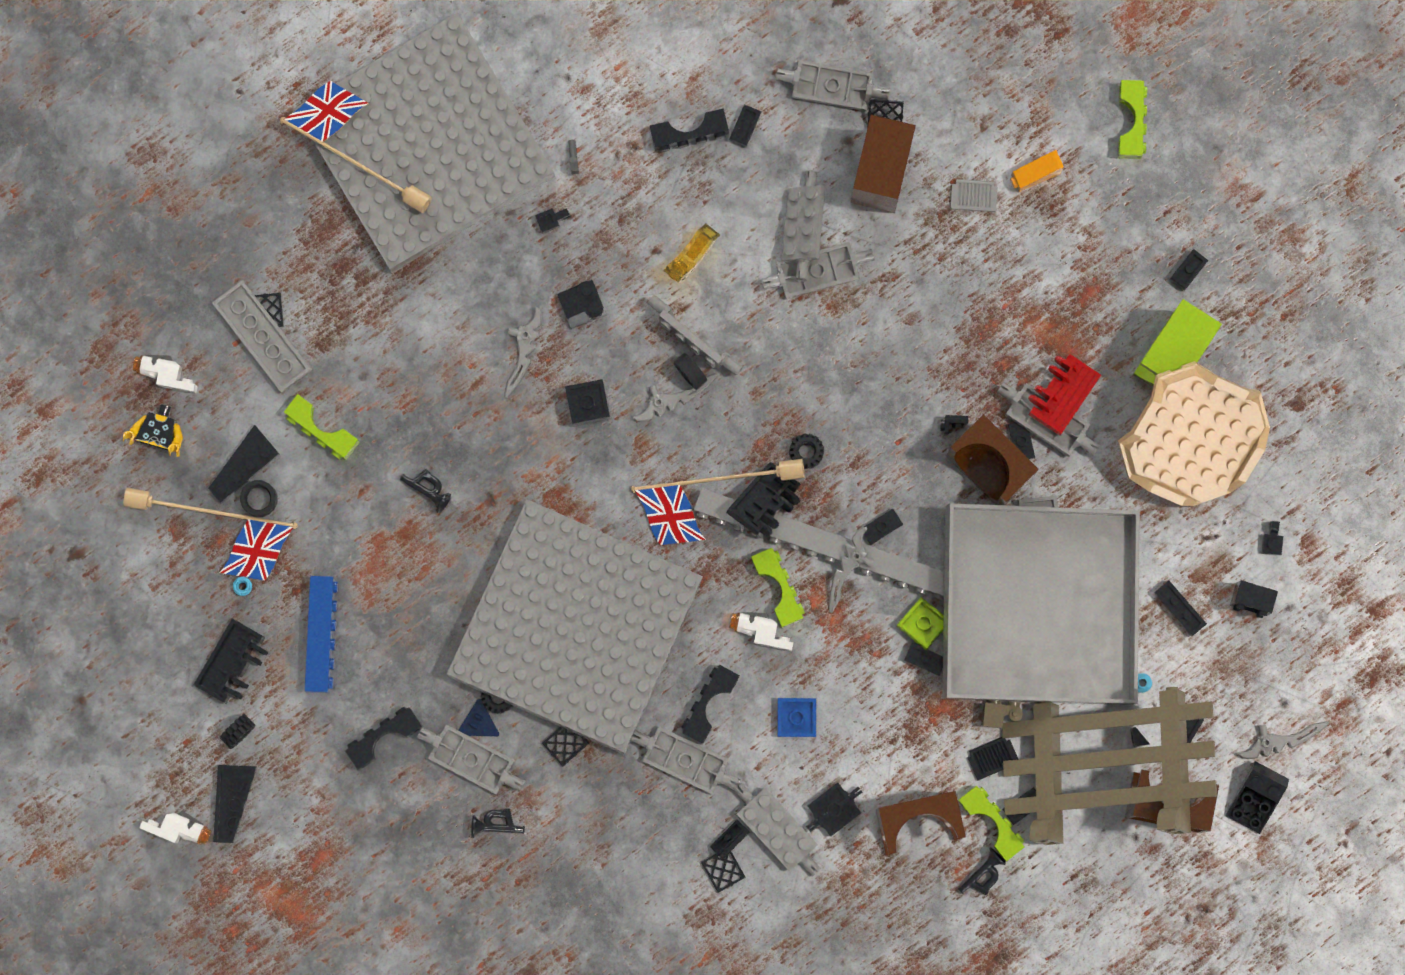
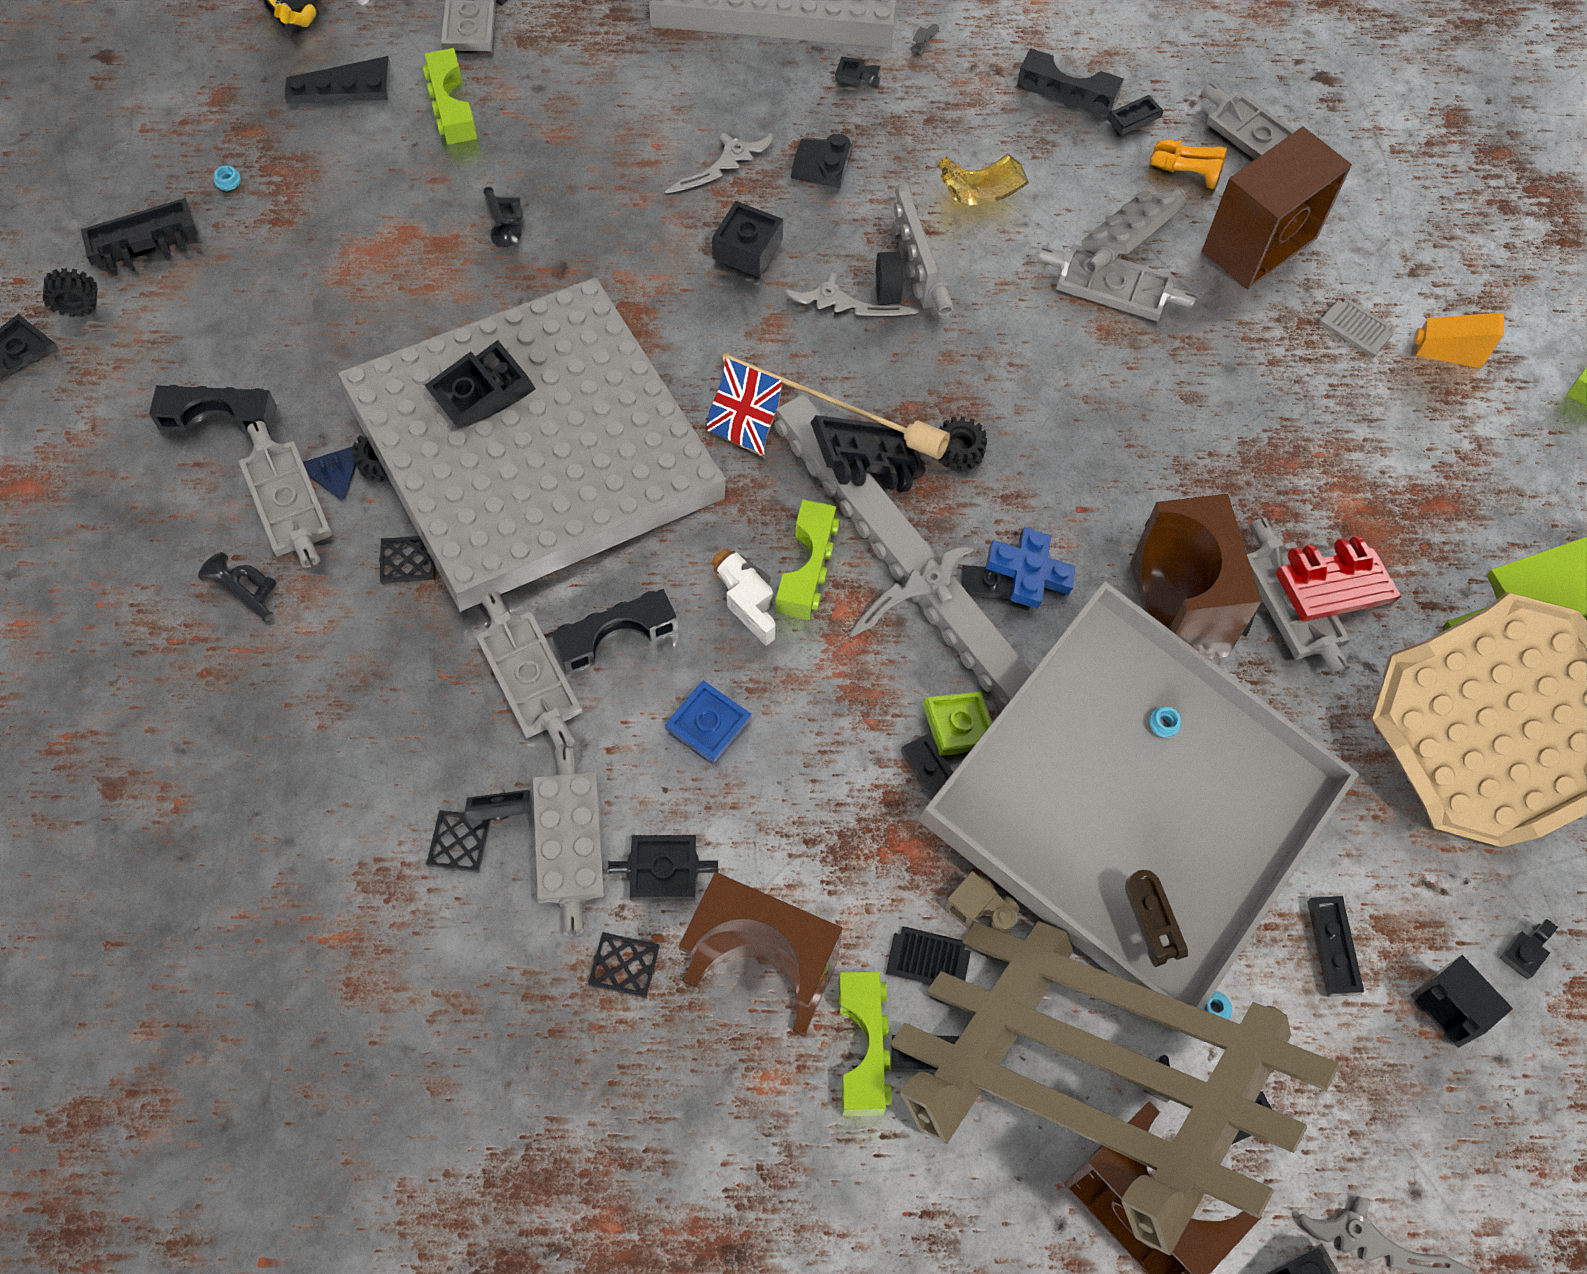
camera: 30 degrees right, 20 degrees down
flag [123,488,298,581] -> none
black tyre [240,480,278,517] -> none
blue brick [305,576,338,693] -> none
black piece [958,847,1006,895] -> none
none -> black slope [424,340,536,427]
none -> black window [588,932,660,999]
none -> blue plate [986,527,1076,609]
none -> dark brown plate [1125,870,1188,967]
none -> medium azure plate [1149,707,1181,738]
none -> light orange piece [1150,139,1228,190]

